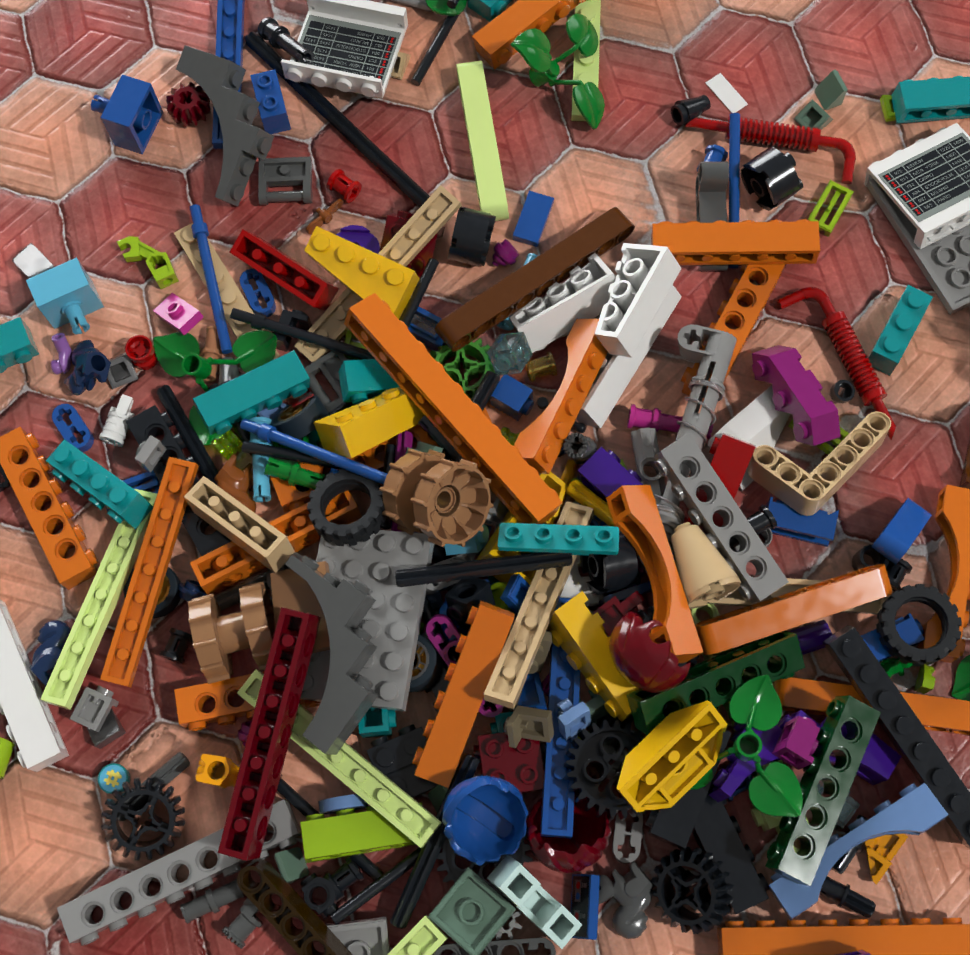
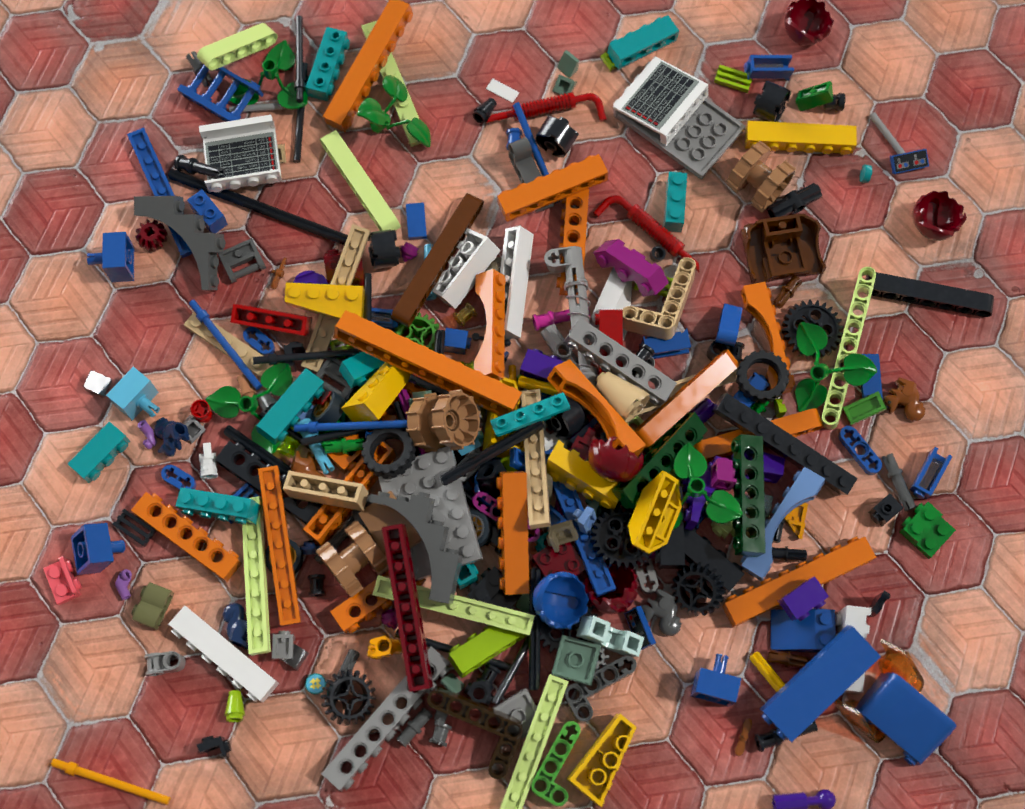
camera: 30 degrees left, 0 degrees up
lime piece [117,236,179,289] -> none
light grey plate [134,435,167,473] -> none
plate [153,293,204,335] -> none
medium blue piece [318,794,368,814] -> none
red bush [327,169,362,203] -> none
clear light blue brick [487,332,533,375] -> none
dark grey connector [563,433,597,464] -> none
white wedge [595,243,681,358] -> none
lime tile [808,180,854,237] -> none

